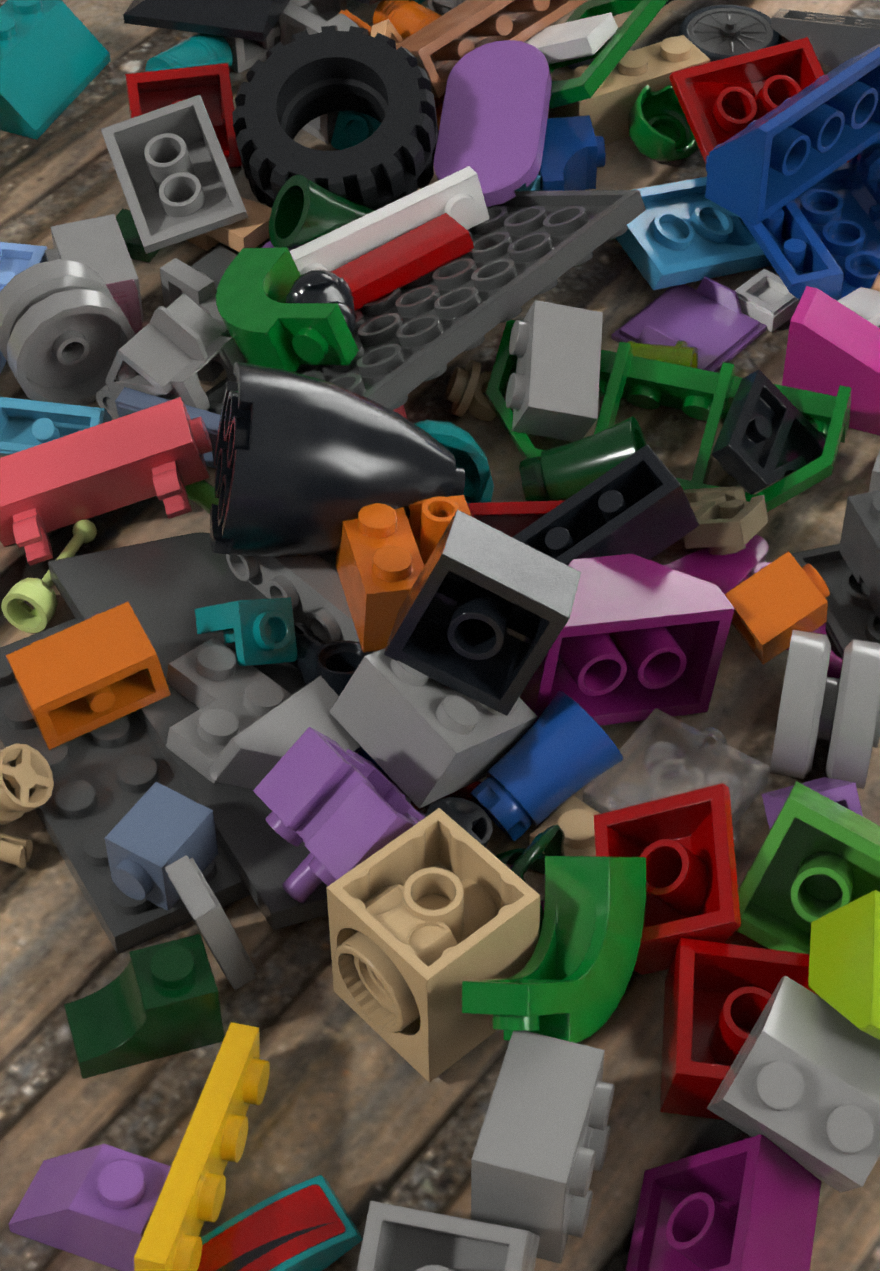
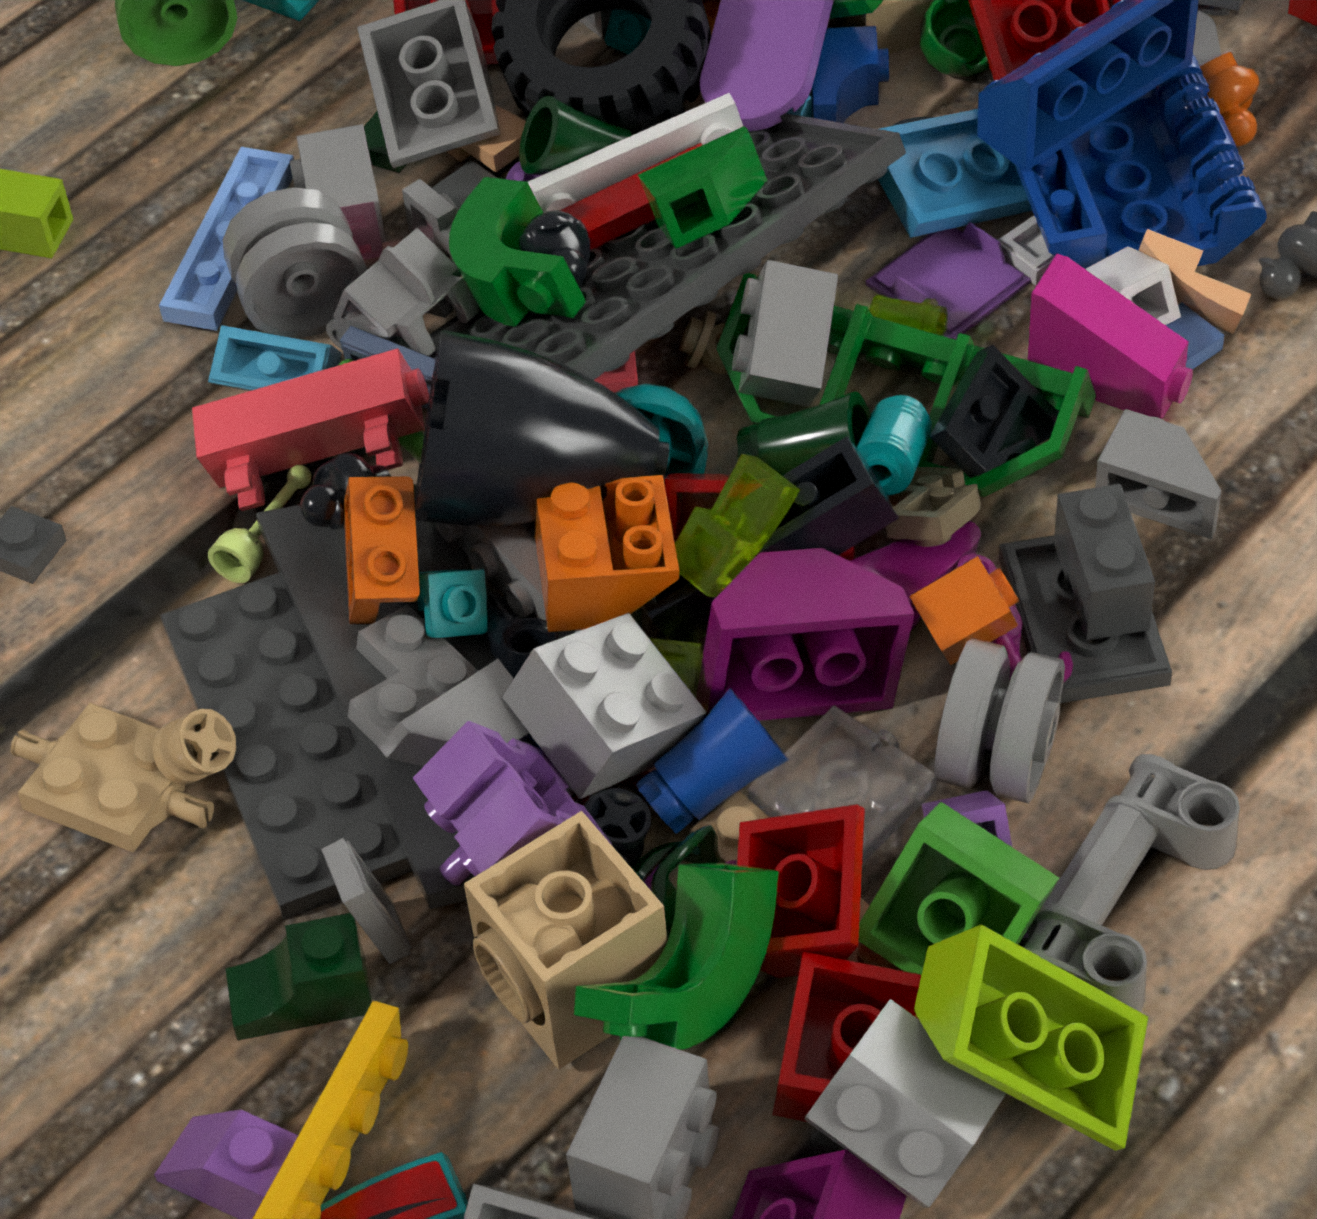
camera: 10 degrees right, 5 degrees up
orange brick [6,601,171,750] -> none
sand blue brick [105,782,218,911] -> none
black piece [384,509,581,716] -> none
none -> black animal [300,453,391,529]
none -> orange bracket [343,476,420,624]
none -> green slope [638,126,767,249]
none -> clear neon green slope [675,454,800,597]
none -> teal head [857,395,932,495]

